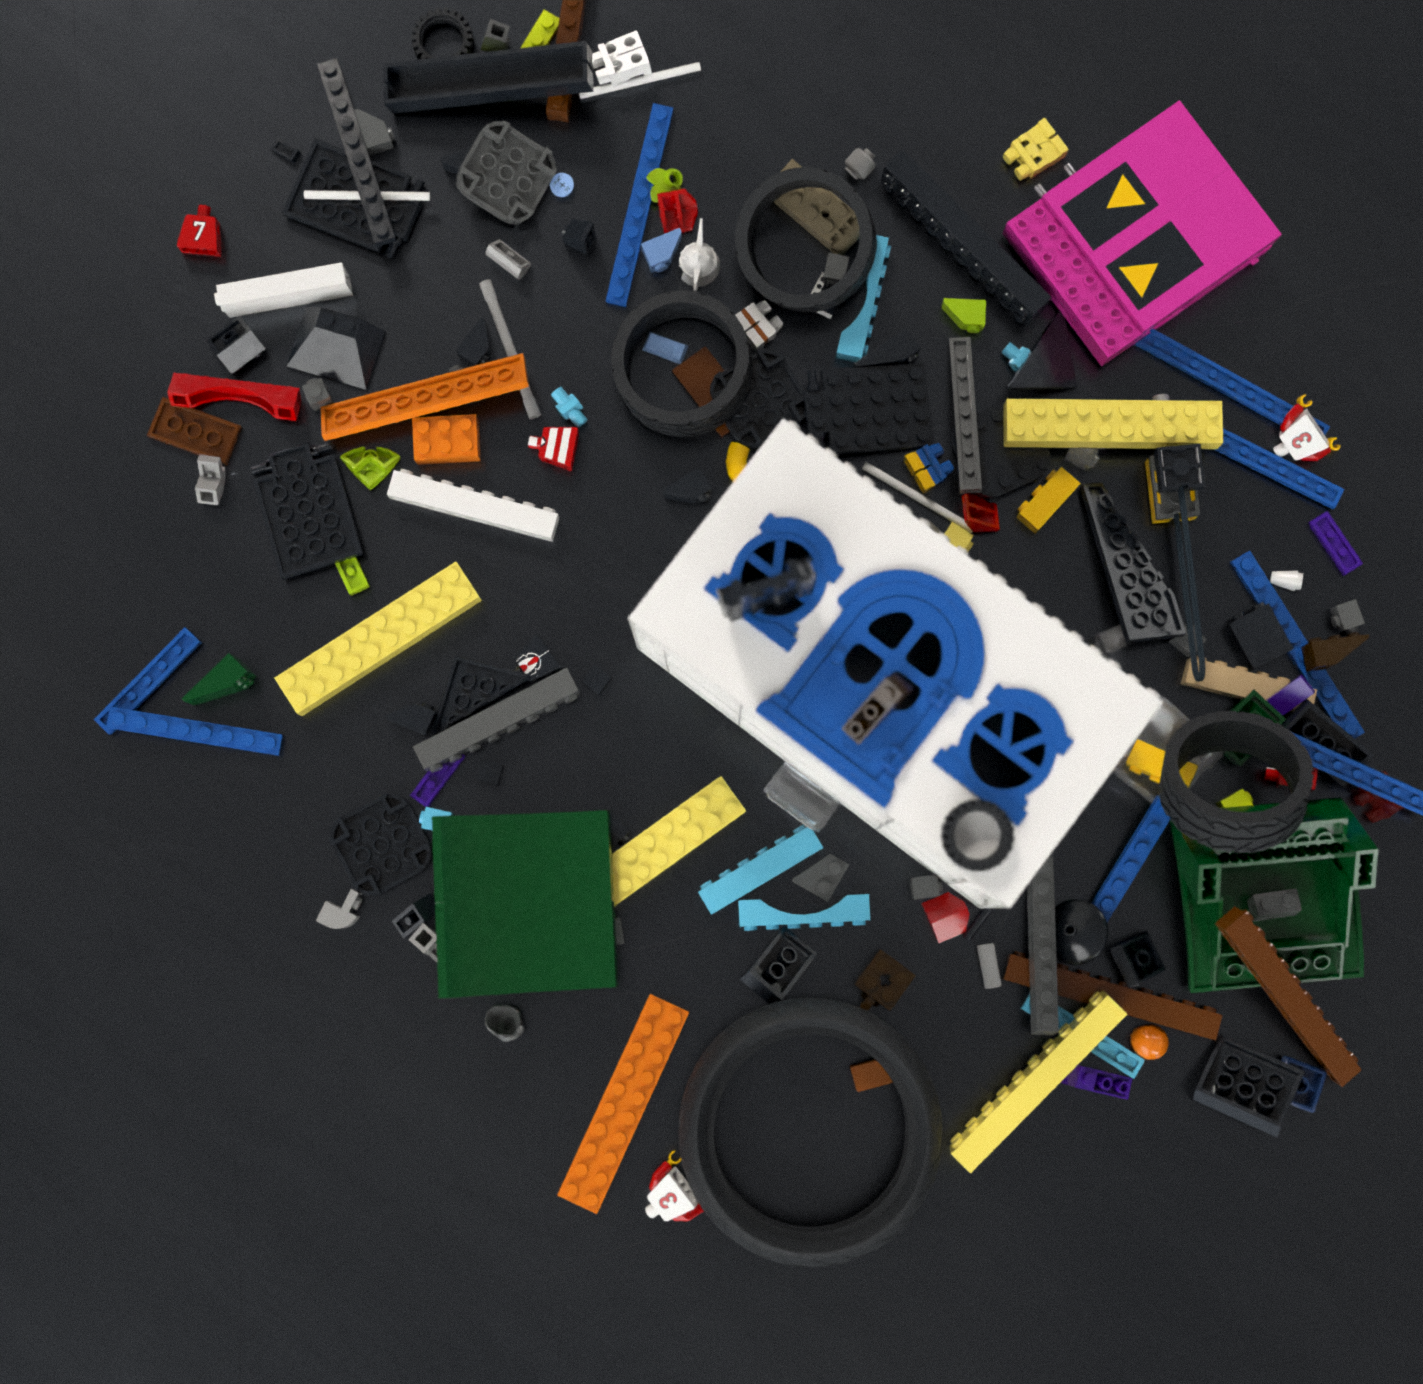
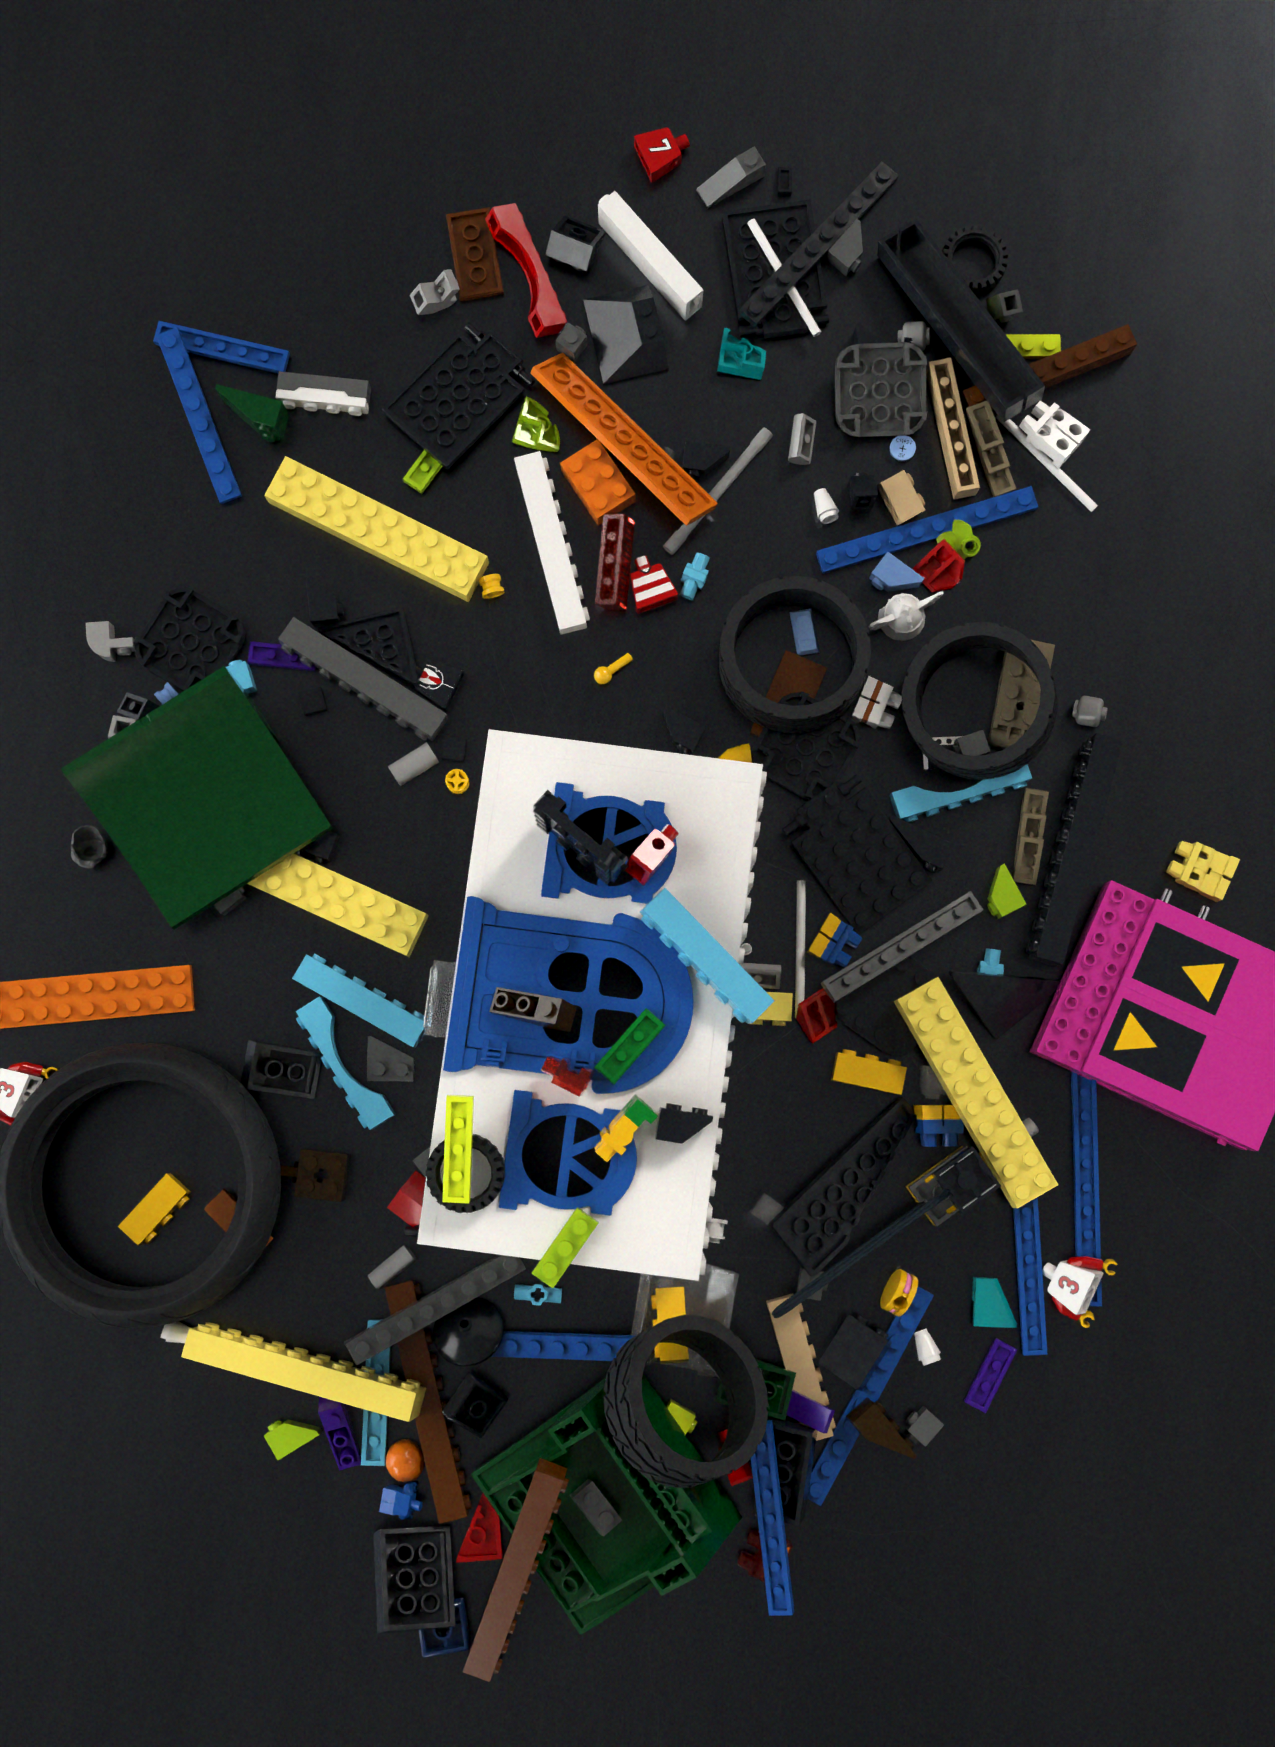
camera: 60 degrees right, 0 degrees up
none -> yellow brick [118,1173,191,1246]
none -> medium blue wheel [154,682,179,704]
none -> white cone [160,1321,191,1343]
none -> lime slope [264,1419,323,1460]
none -> piece [275,371,371,416]
none -> blue piece [379,1481,423,1520]
none -> light grey brick [388,742,439,786]
none -> neon yellow plate [442,1095,474,1203]
none -> yellow wheel [445,769,470,794]
none -> red wing [456,1493,503,1563]
none -> yellow wheel [478,574,505,599]
none -> medium azure axle [514,1282,562,1306]
none -> lime plate [532,1207,599,1288]
none -> clear red hips [541,1055,595,1097]
none -> yellow bar [594,653,633,684]
none -> green tile [594,1008,666,1085]
none -> yellow hips [594,1094,658,1162]
none -> clear red brick [595,514,635,610]
none -> torso [625,824,679,886]
none -> medium azure brick [640,888,774,1024]
none -> black slope [655,1103,713,1144]
none -> slope [696,146,766,209]
none -> teal slope [717,328,766,380]
none -> white cone [814,488,839,524]
none -> tan brick [876,470,925,525]
none -> yellow head [880,1269,918,1317]
none -> light grey head [898,321,931,351]
none -> blue hips [914,1105,964,1147]
none -> tan brick [926,358,980,500]
none -> dark tan slope [966,401,1016,497]
none -> teal slope [972,1277,1017,1328]
none -> dark tan slope [1013,788,1049,885]

